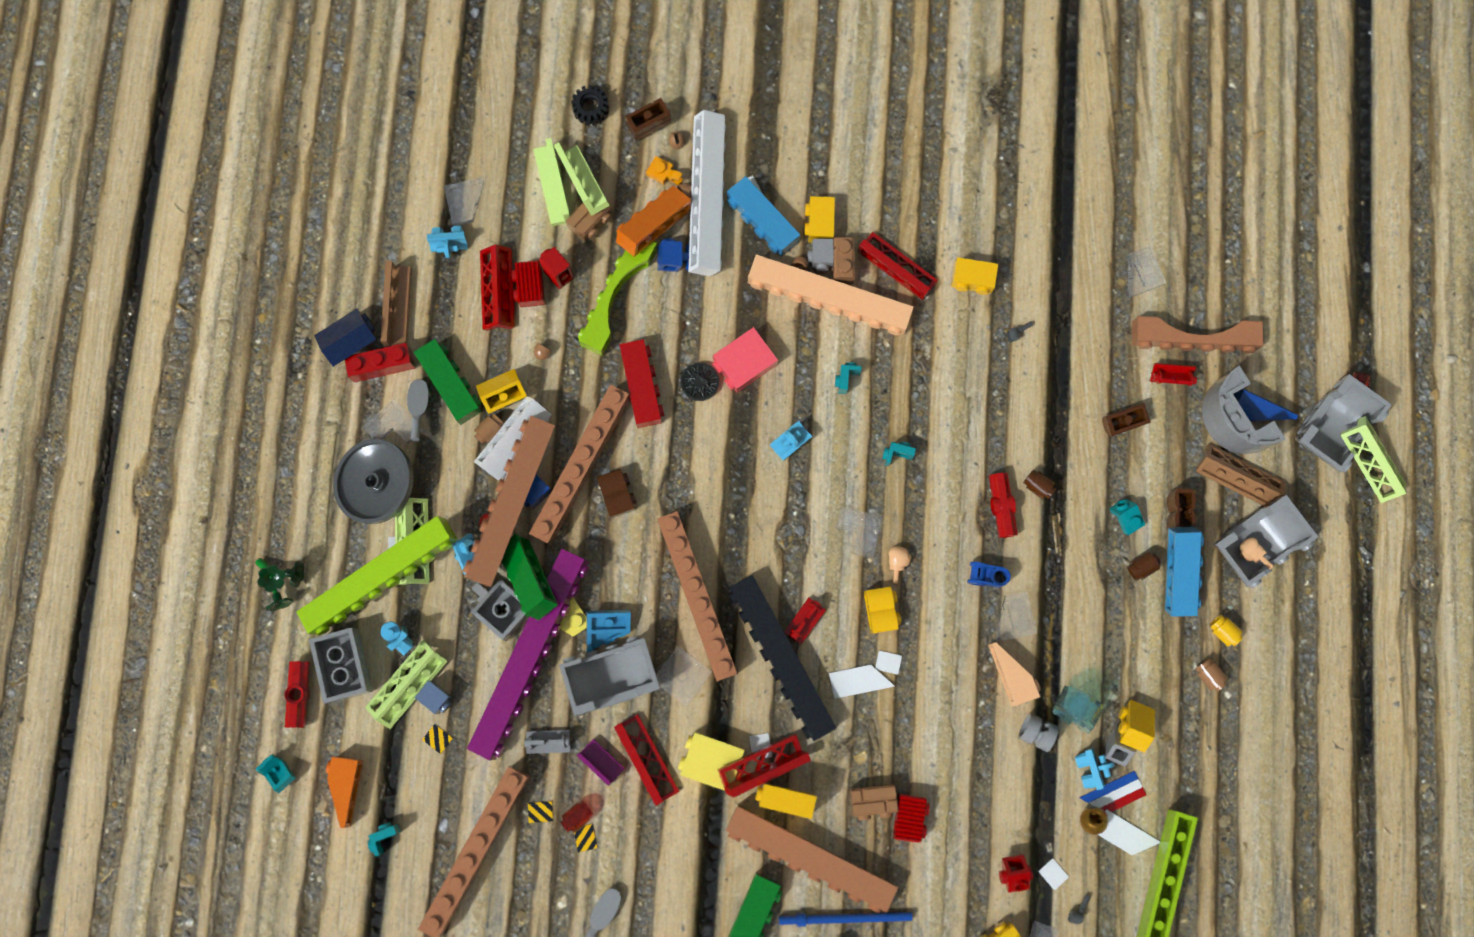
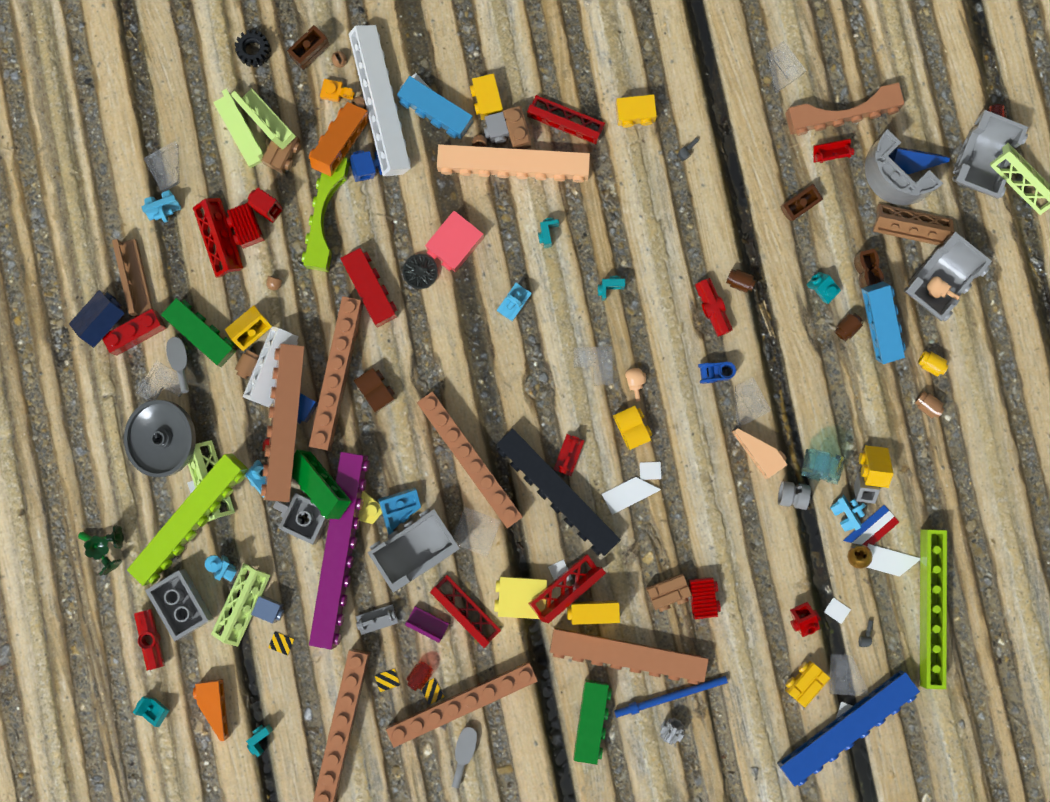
camera: 10 degrees left, 5 degrees up
none -> nougat brick [386,661,538,748]

